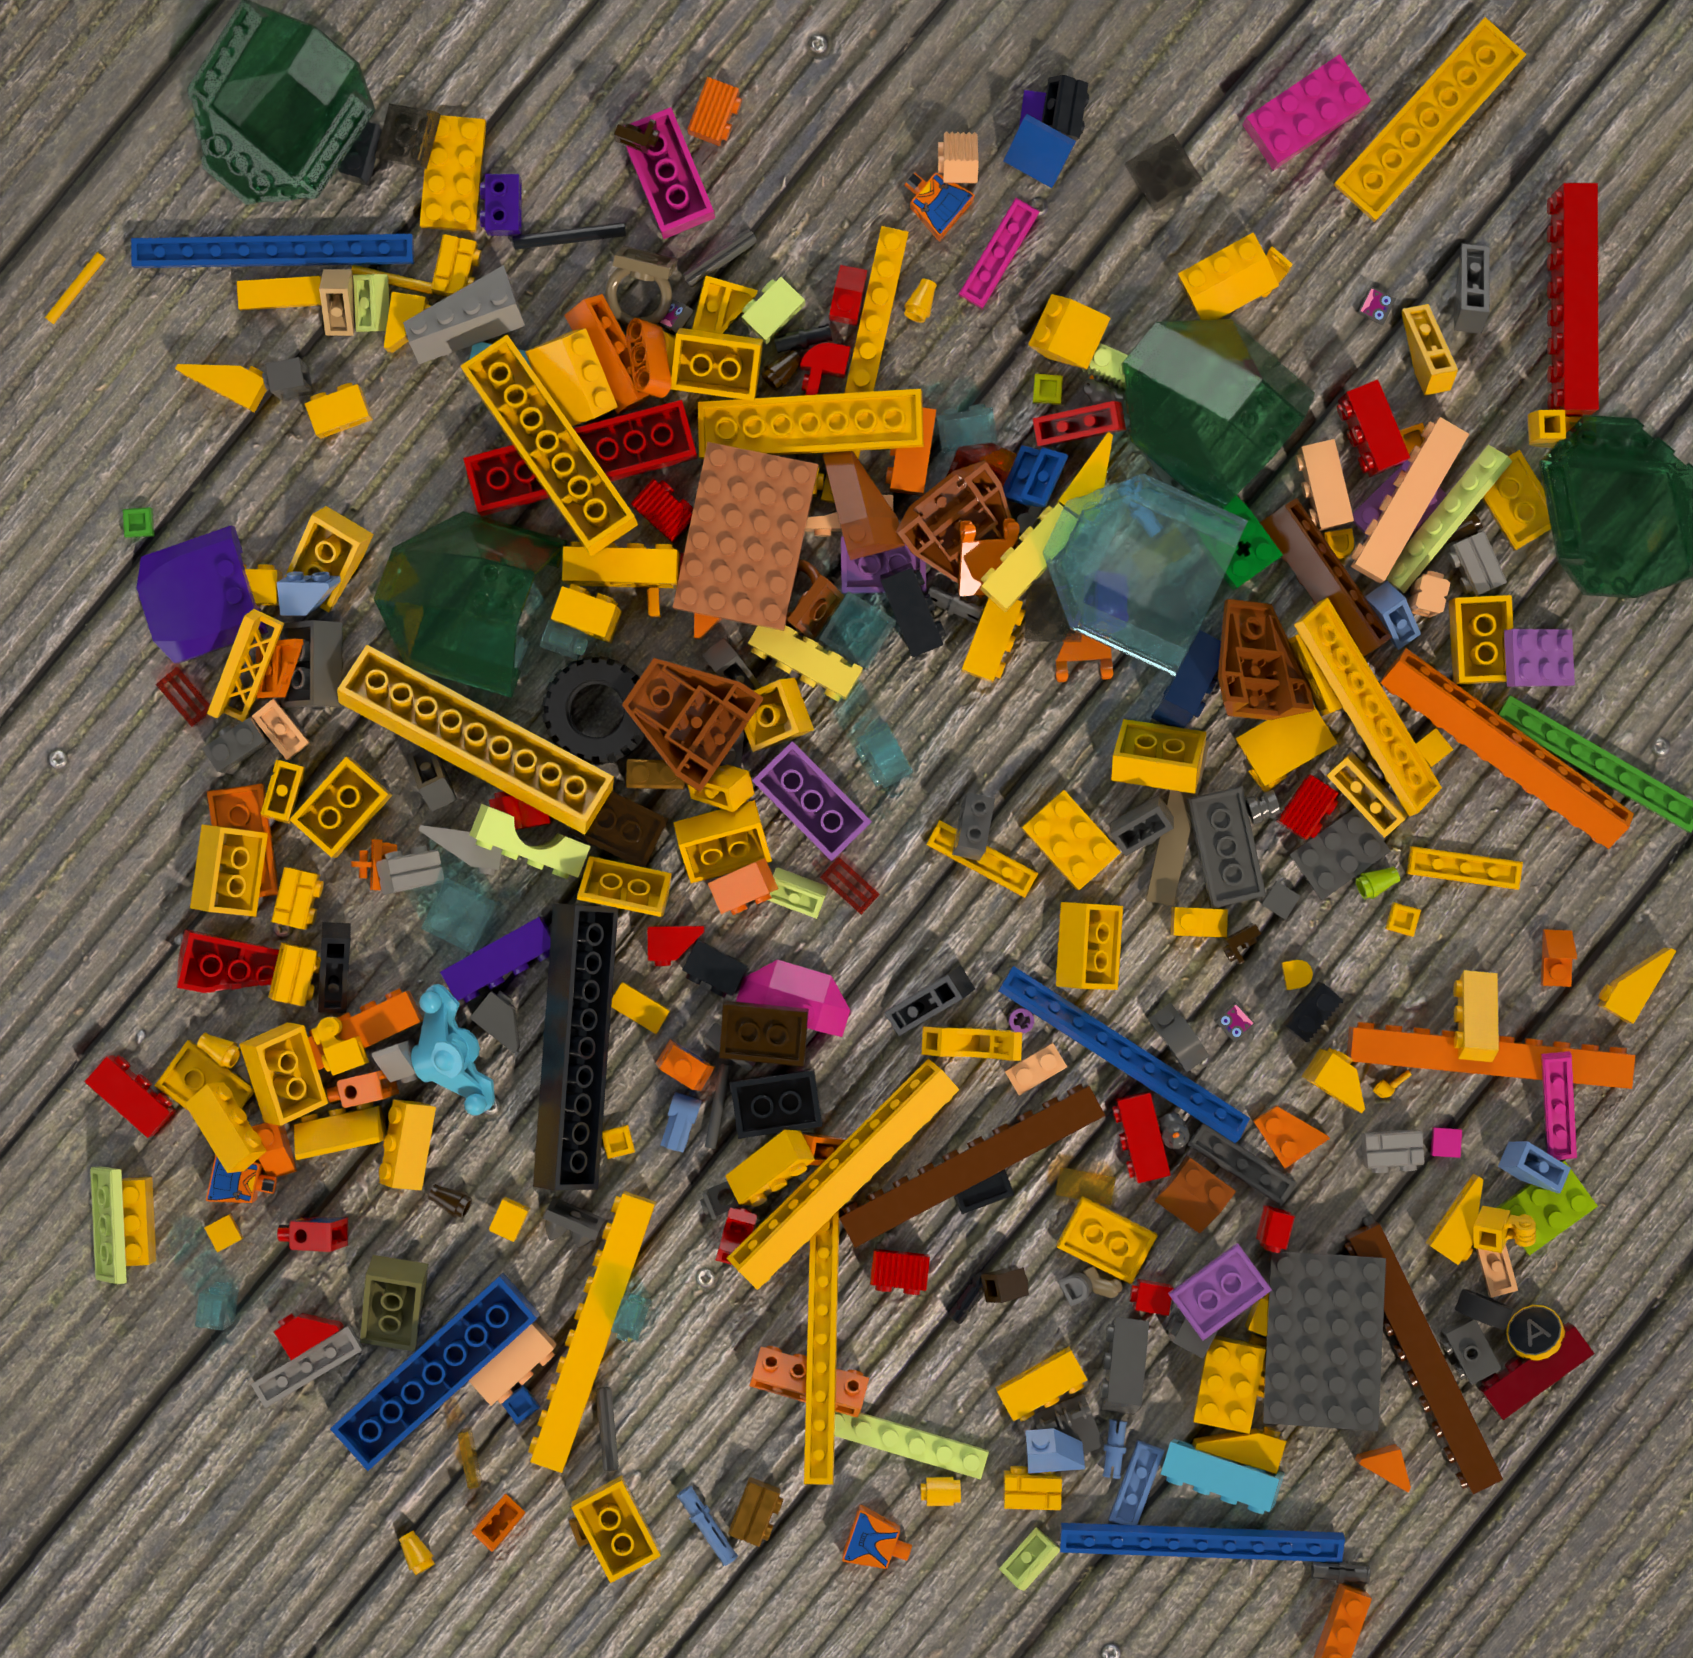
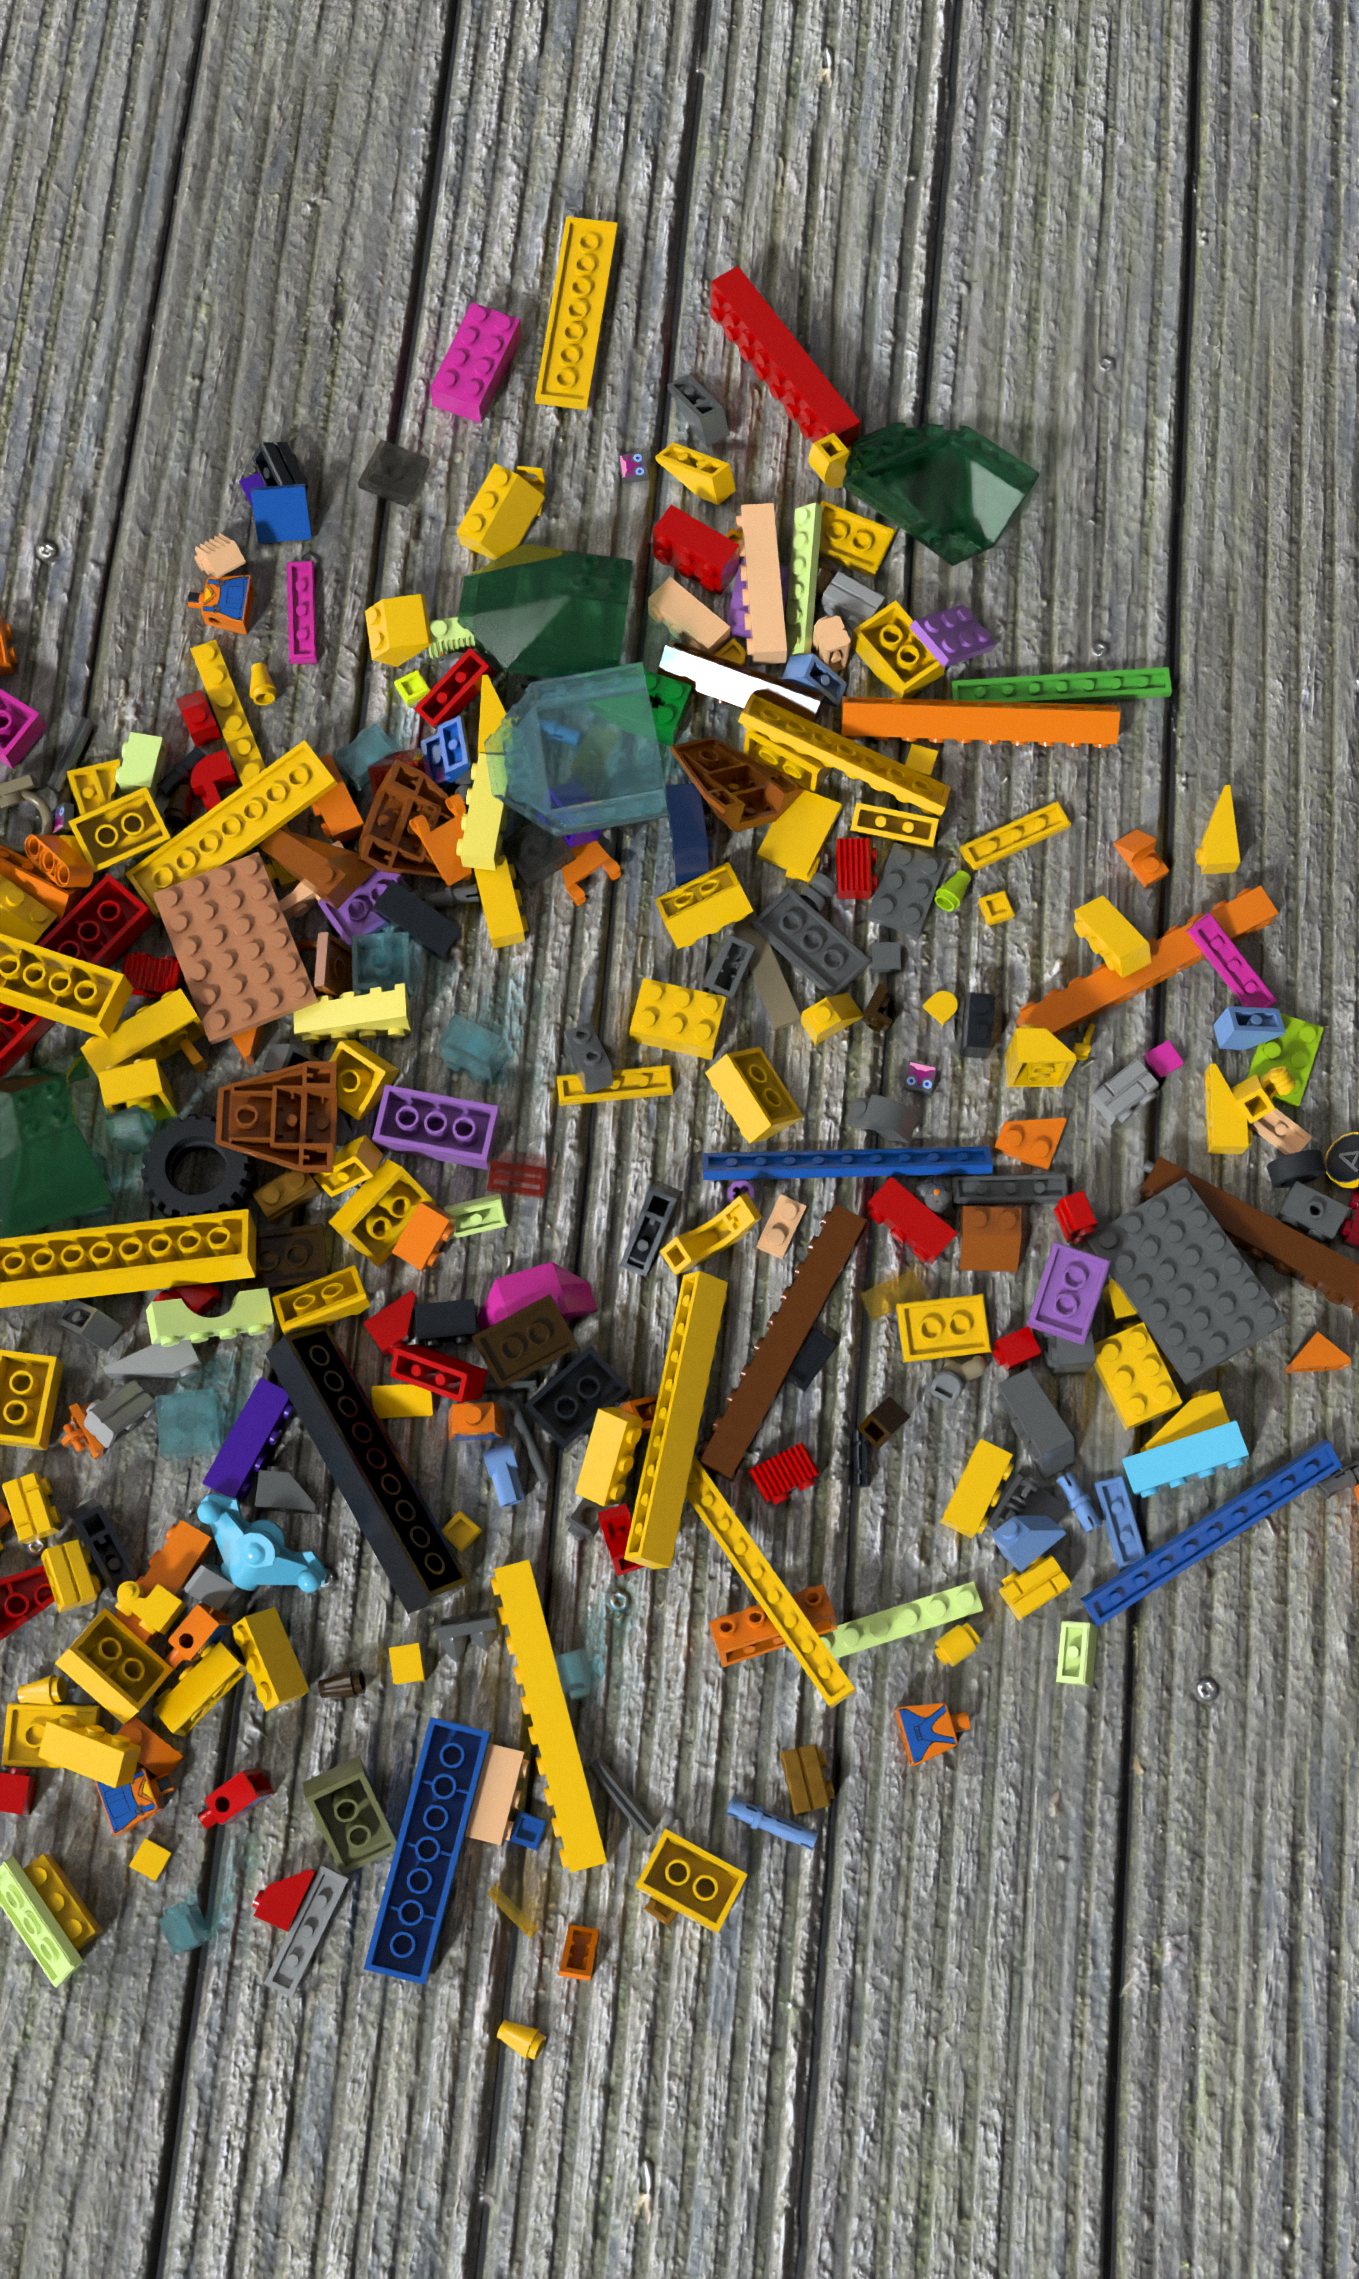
camera: 35 degrees left, 15 degrees down
none -> red brick [390,1344,487,1403]

